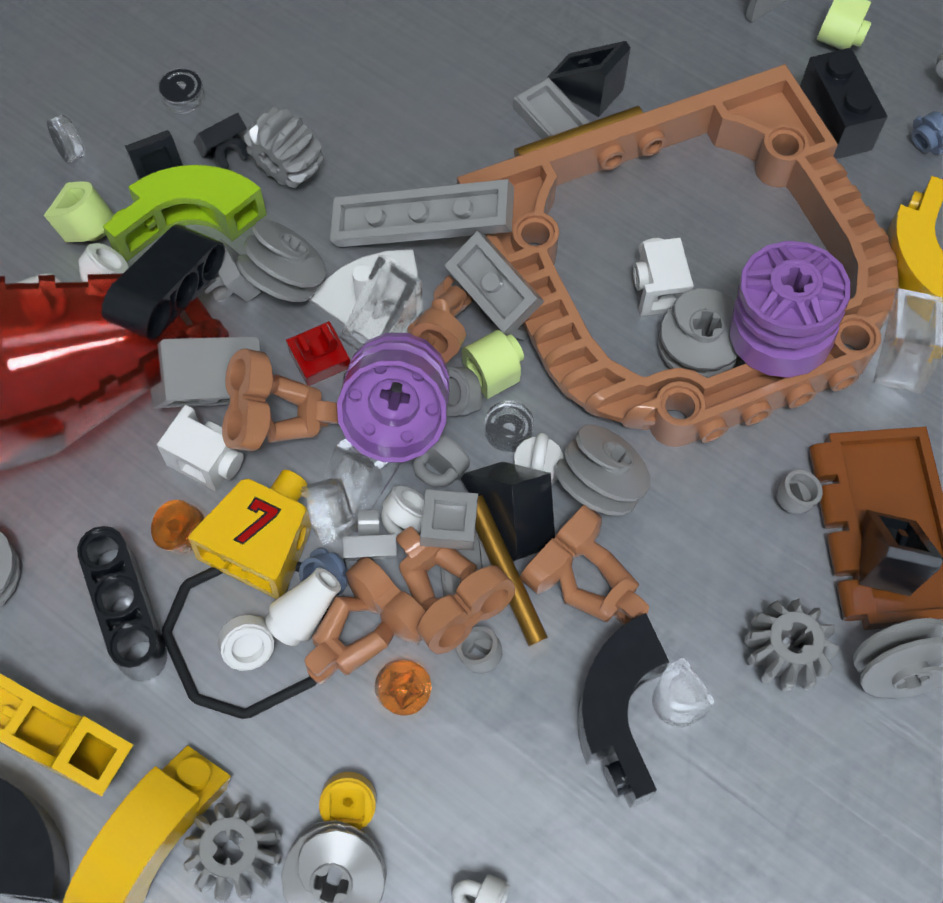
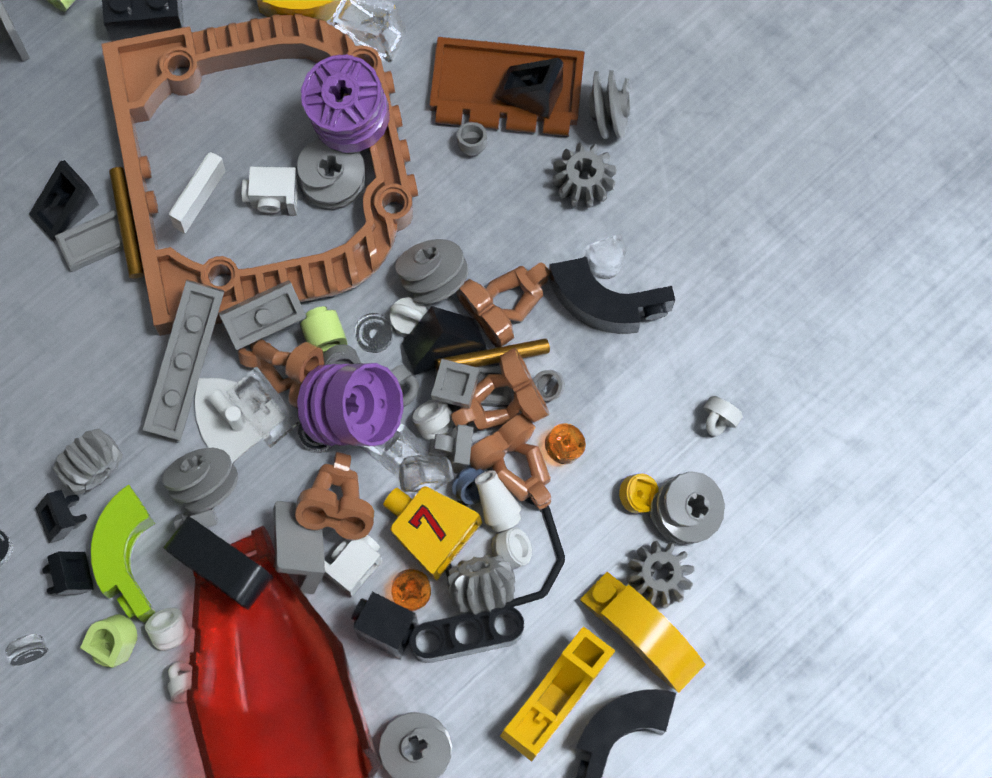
camera: 80 degrees left, 10 degrees up
red tile [286,321,350,386] -> none
none -> white tile [169,152,226,234]
none -> black brick [351,591,419,660]
none -> light grey gear [447,554,516,615]

